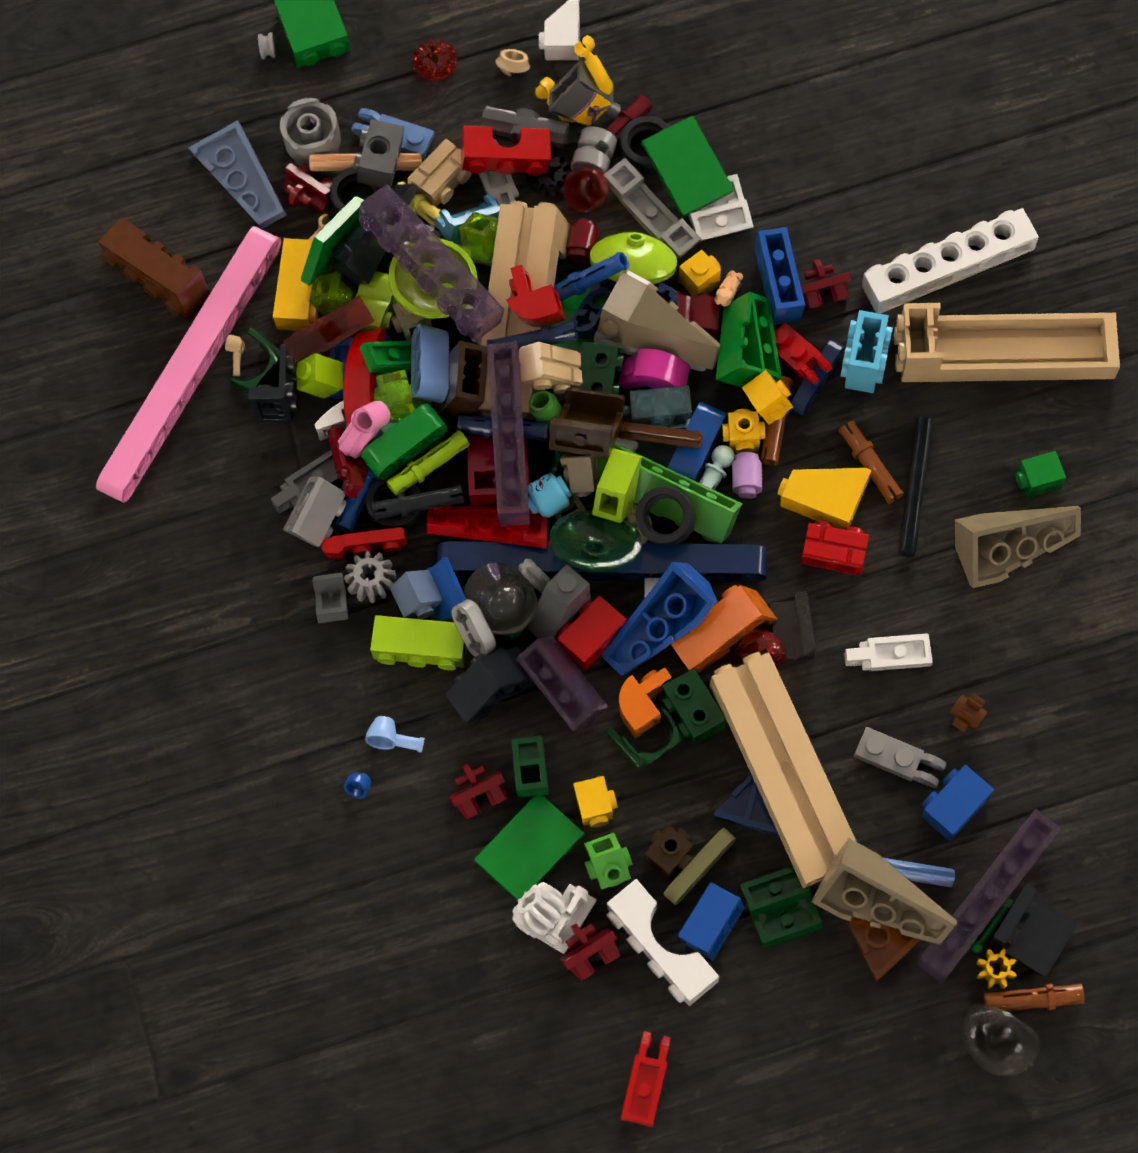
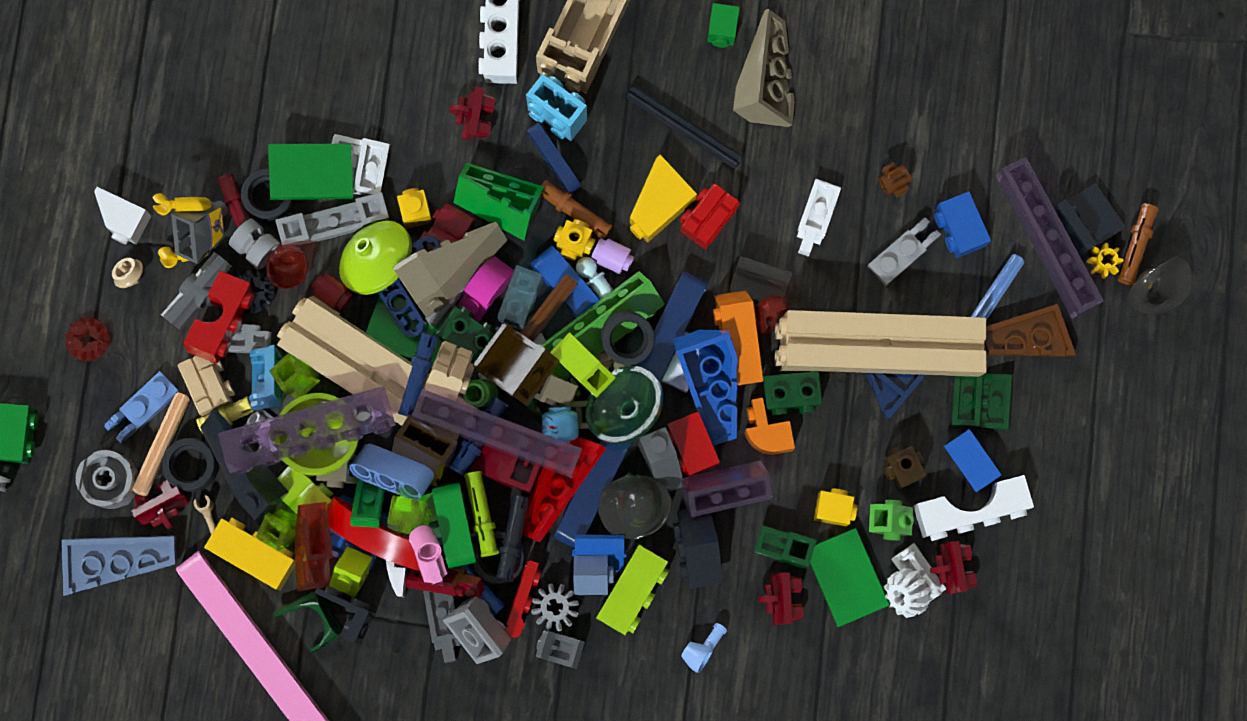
camera: 75 degrees left, 10 degrees up
reddish brown wedge [98,217,210,320] -> none
tan hand [225,335,245,377] -> none
green tile [301,196,365,286] -> none
blue hinge [344,771,371,799] -> none
dark grey brick [353,119,404,190] -> none
light grey beam [452,599,496,657] -> none
red brick [506,264,565,327] -> none
light grey axle [518,559,551,594] -> none
blue pin [554,252,629,302] -> none
dark green helmet [606,706,684,768] -> none
red hinge [621,1031,671,1128] -> none
olive beam [663,828,736,905] -> none
light nougat axle [714,270,743,307] -> none
yellow brick [742,370,793,425] -> none
blue brick [754,227,805,325] -> none
red hinge [775,323,833,385] -> none
dark tan wedge [812,838,957,945] -> none
dark orange pin [838,420,904,504] -> none

